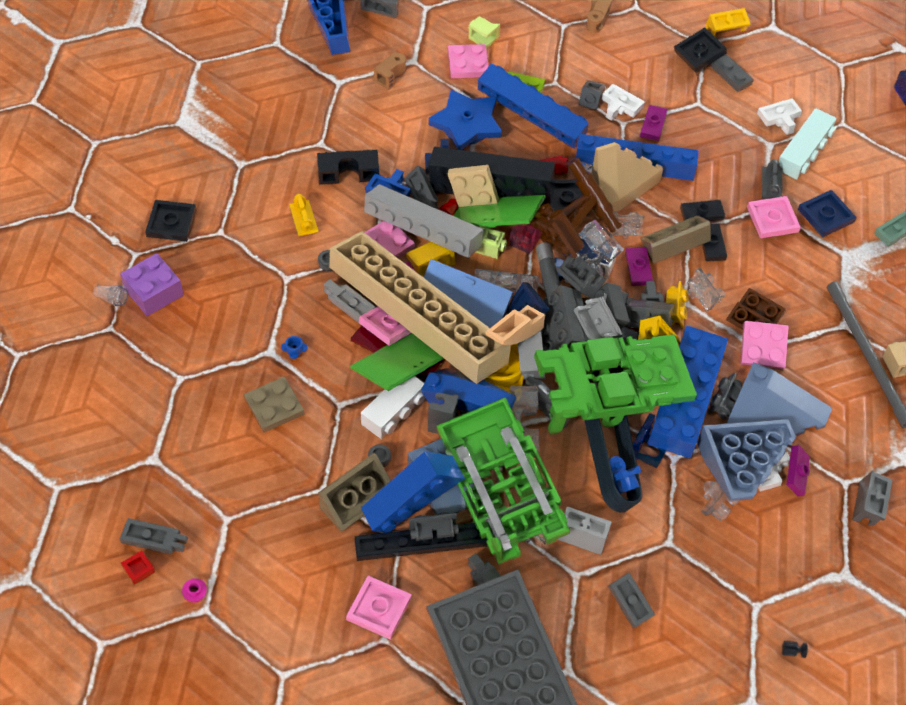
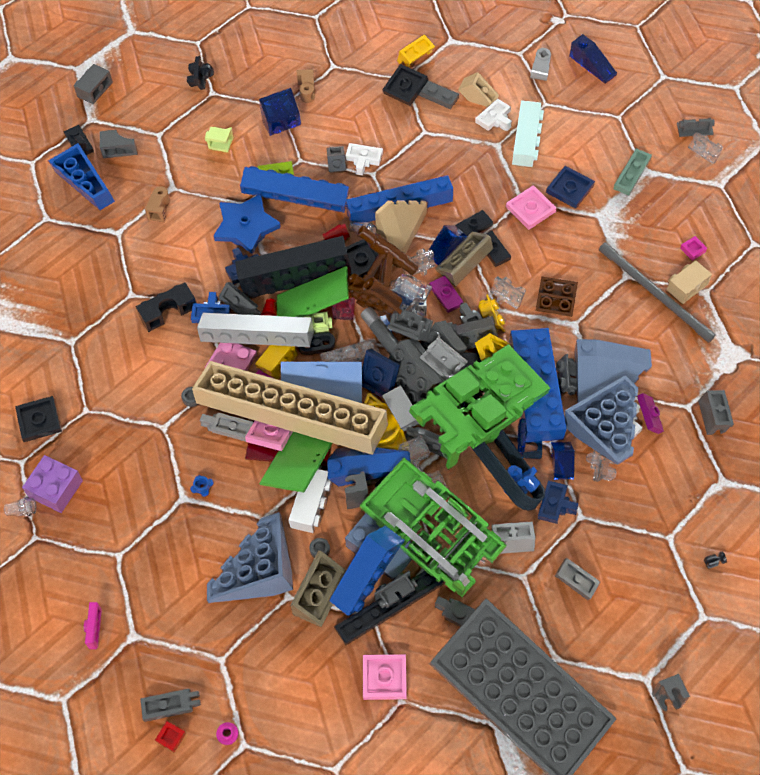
camera: 20 degrees left, 5 degrees up
dark tan plate [244,377,304,433] -> none
yellow hinge [289,194,319,237] -> none
tan plate [447,165,499,207] -> none
bright pink plate [448,44,488,78] -> none
light nougat slope [486,305,545,345] -> none
magenta plate [640,105,668,141] -> none
bright pink plate [740,321,788,370] -> none
dark grey hinge [762,159,782,199] -> none
none -> dark pink plate [84,602,102,649]
none -> sand blue slope [207,512,293,603]
none -> clear blue slope [259,88,301,136]
none -> black plate [298,332,336,355]
none -> clear blue slope [425,225,467,265]
none -> tan slope [458,72,499,107]
none -> light grey piece [530,48,551,81]
none -> dark blue hinge [538,480,579,524]
none -> clear blue slope [551,442,575,480]

